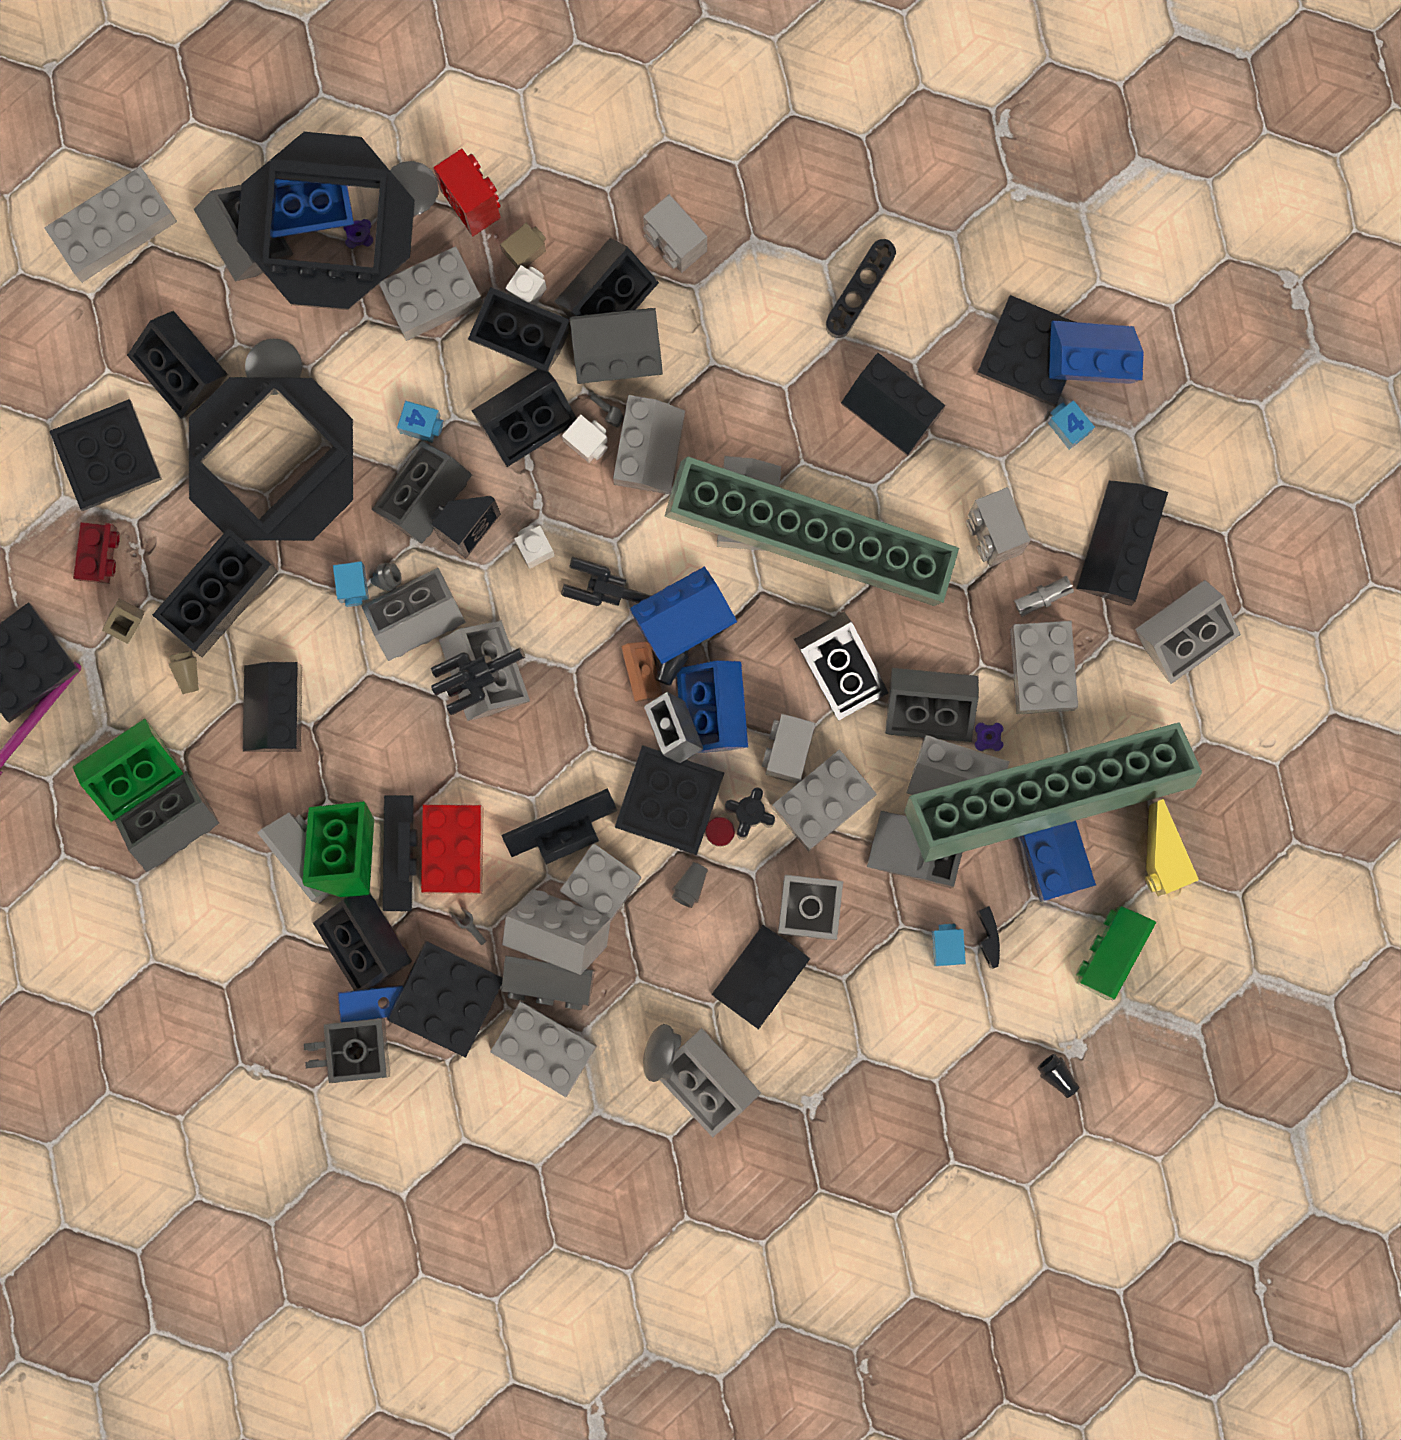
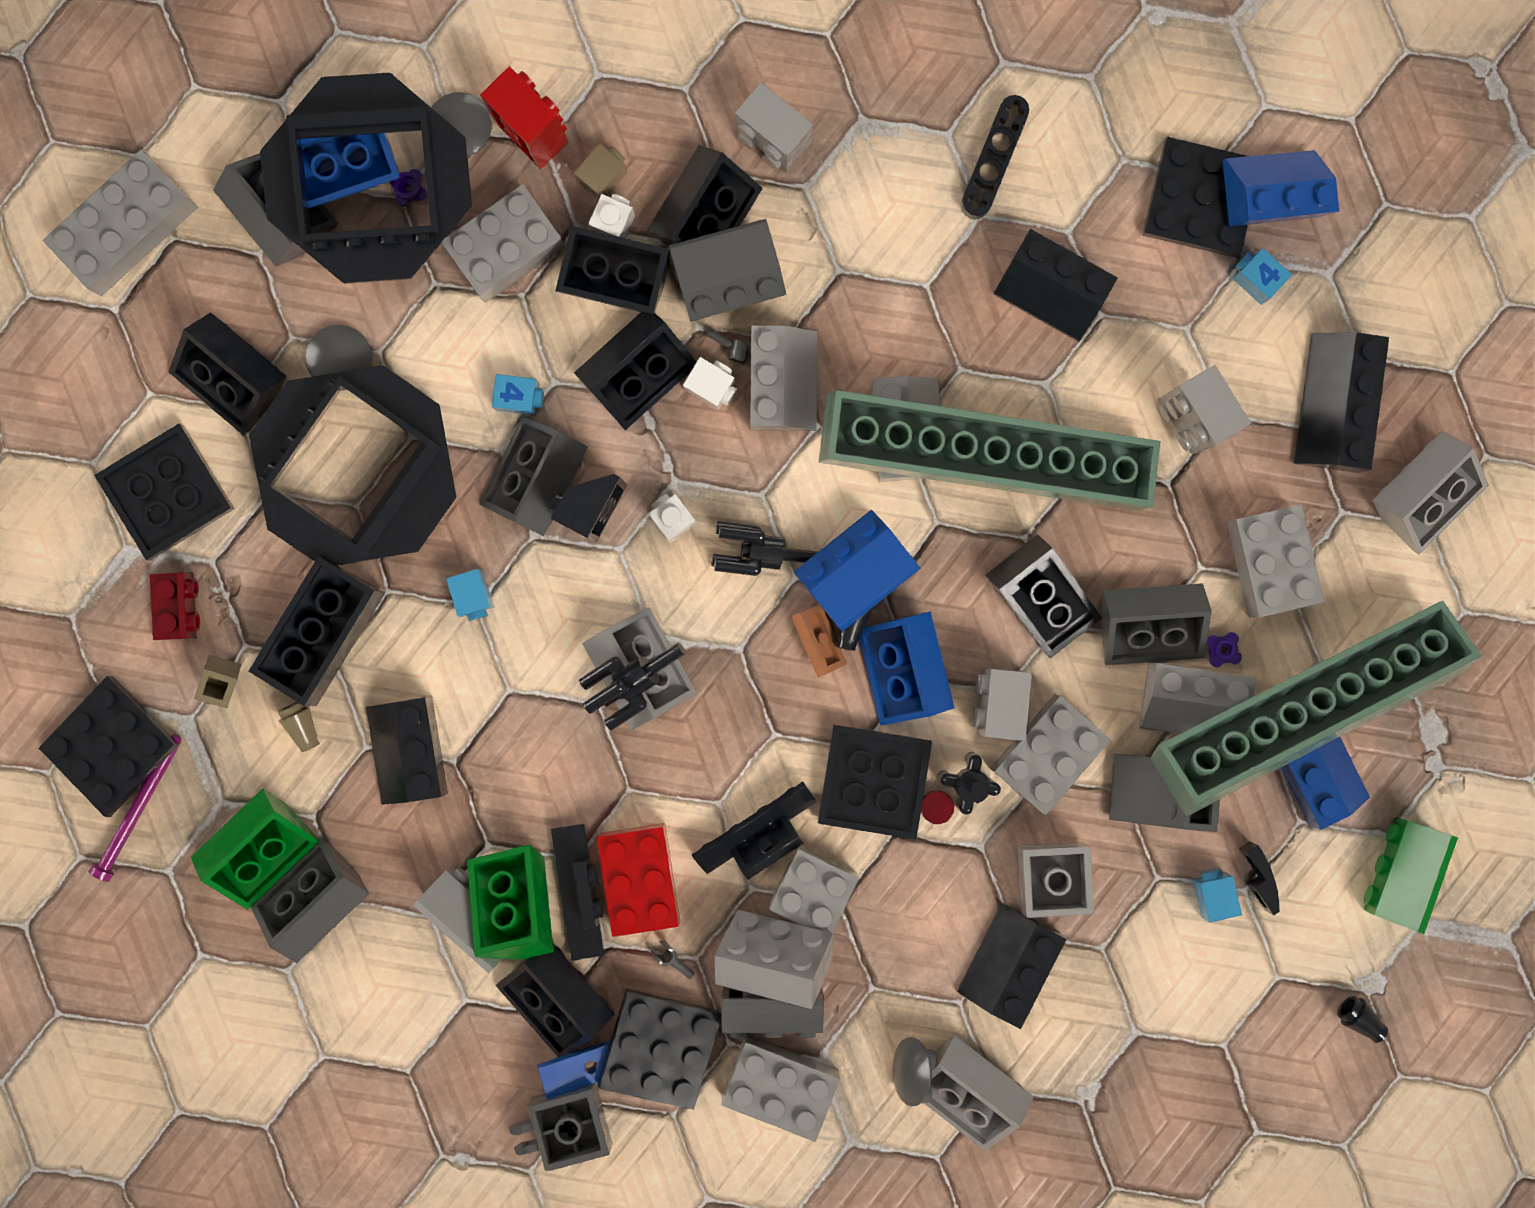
camera: 15 degrees left, 5 degrees up
light grey slope [362,568,466,661] -> none
dark grey plate [370,562,402,591] -> none
dark grey brick [644,692,703,763] -> none
dark grey cone [672,862,708,908] -> none
light grey pin [1014,576,1074,617] -> none
light yellow slope [1145,799,1199,896] -> none

